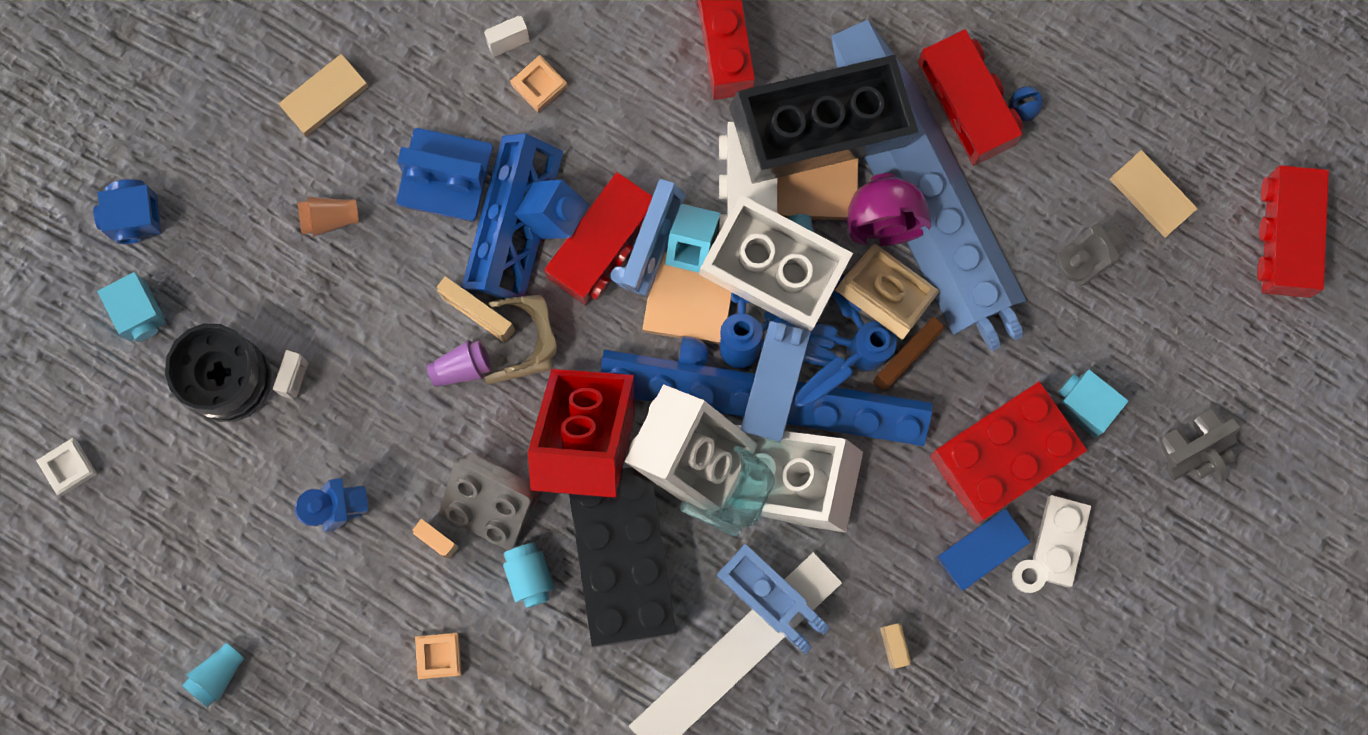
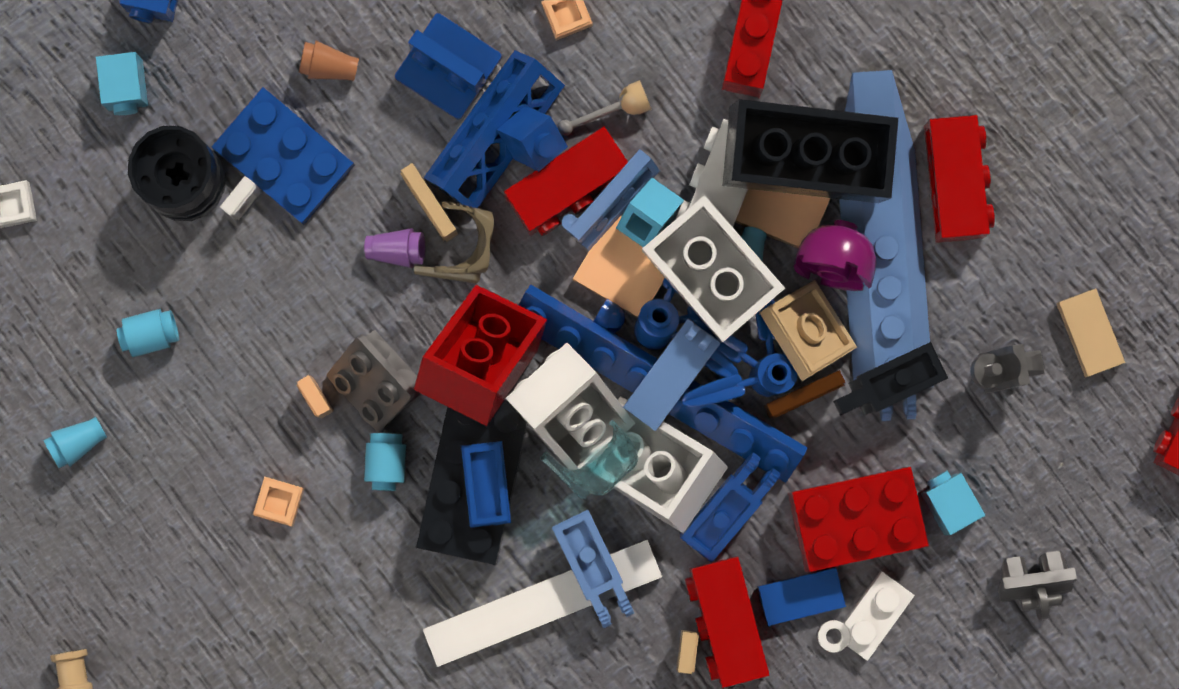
camera: 20 degrees right, 5 degrees up
blue hips [295,478,368,532] -> none
blue hinge [1009,86,1043,121] -> none
none -> medium azure brick [116,309,179,357]
none -> blue plate [211,87,355,225]
none -> blue tile [461,441,511,528]
none -> hinge [557,80,652,136]
none -> blue hinge [680,452,780,562]
none -> red brick [685,556,770,688]
none -> black hinge [833,342,948,416]

